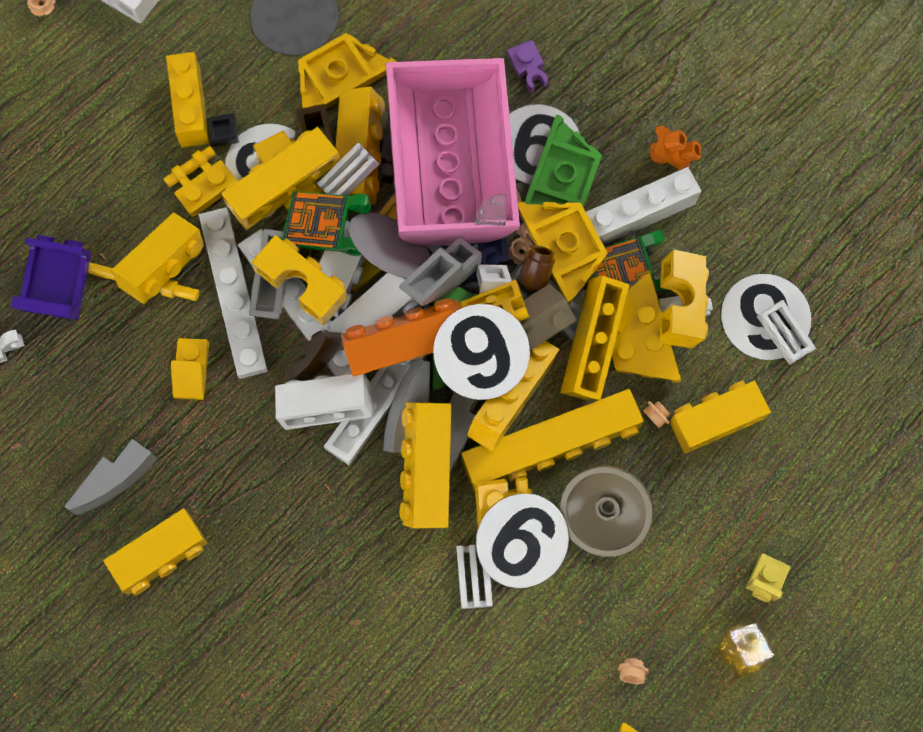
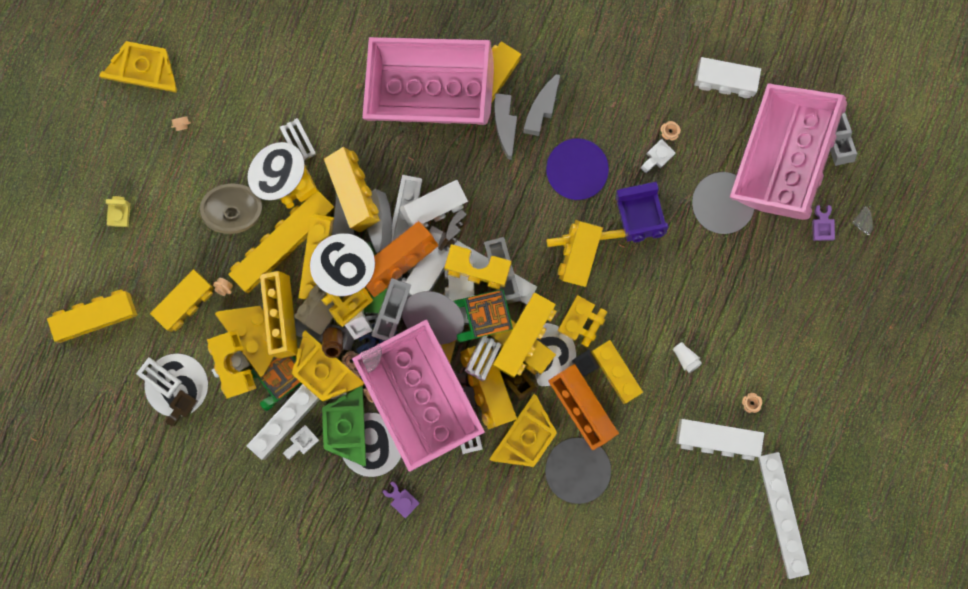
camera: 160 degrees right, 10 degrees up
yellow slope [171,338,209,400] -> none
white plate [199,207,268,379] -> none
orange hips [650,125,701,170] -> none
clear yellow brick [719,623,774,679] -> none
none -> yellow brick [47,289,137,343]
none -> dark brown plate [165,389,199,427]
none -> white plate [283,425,319,460]
none -> bright pink container [362,37,494,125]
none -> light grey slope [494,93,517,160]
none -> dark purple sticker [546,138,609,200]
none -> orange brick [548,364,619,451]
none -> white cone [673,342,702,373]

